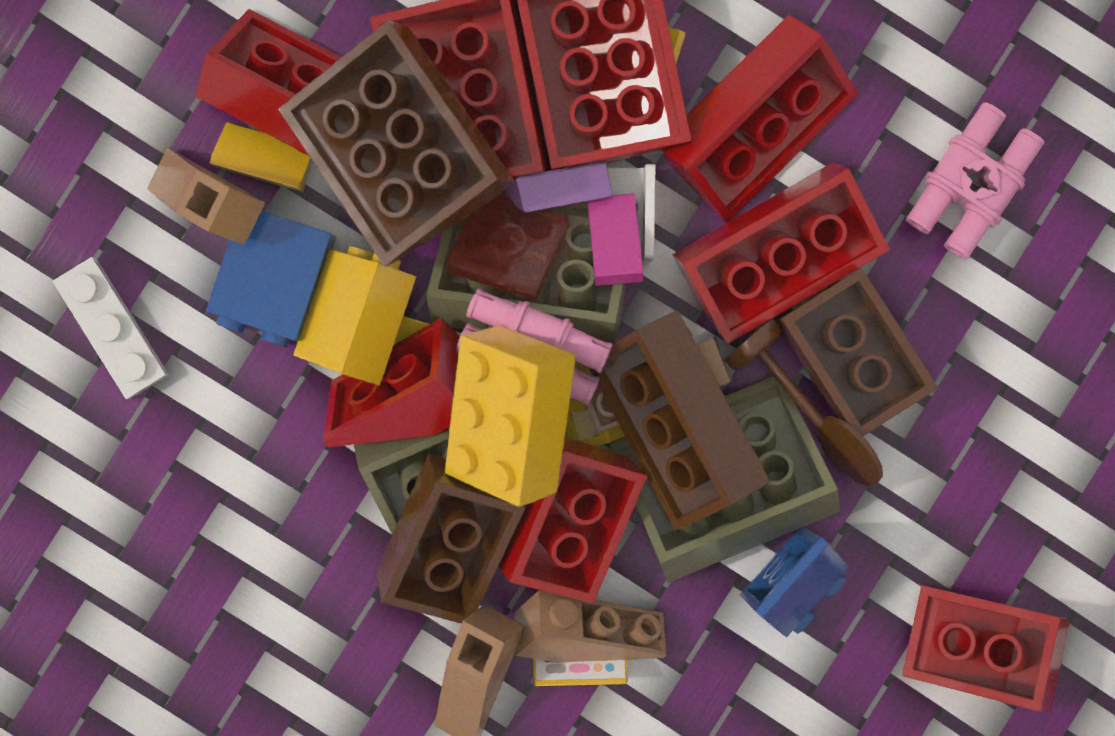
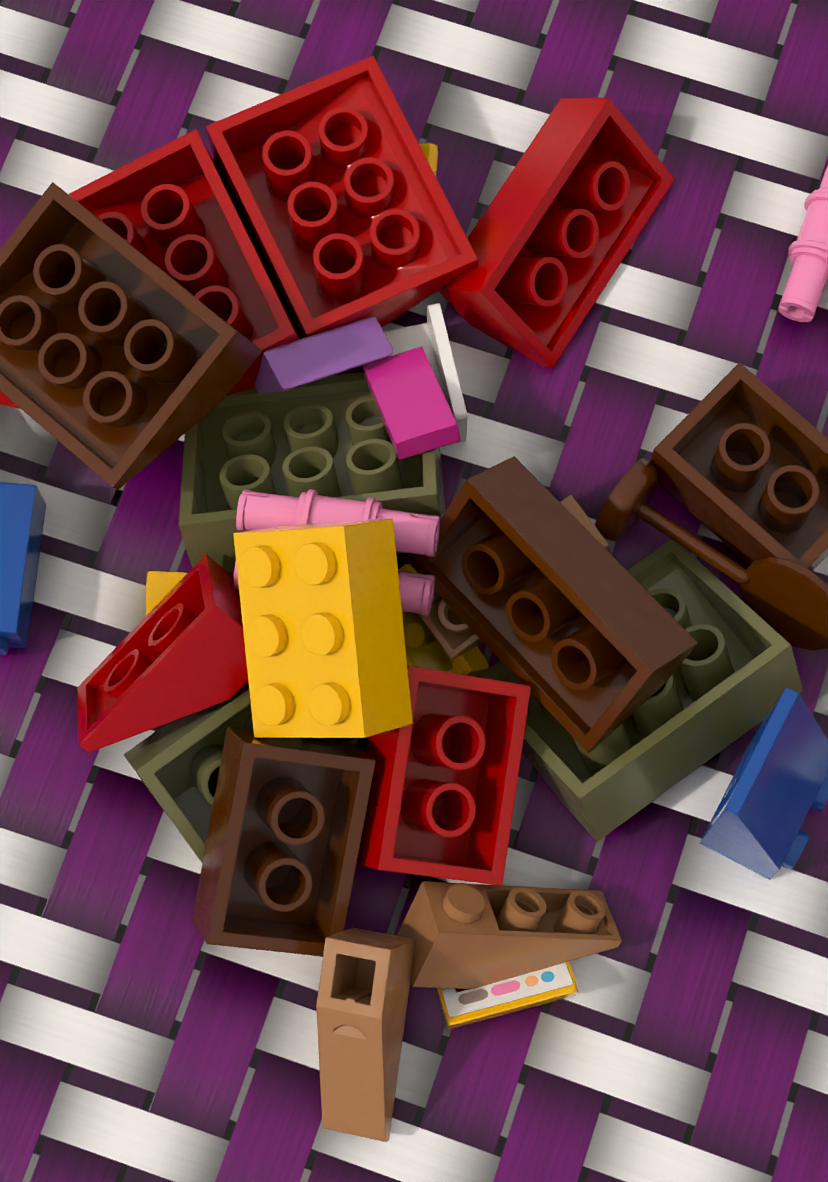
camera: 10 degrees left, 15 degrees down
yellow brick [293,246,416,385] -> none
clear red tile [446,195,569,301] -> none
red slope [672,162,890,344] -> none

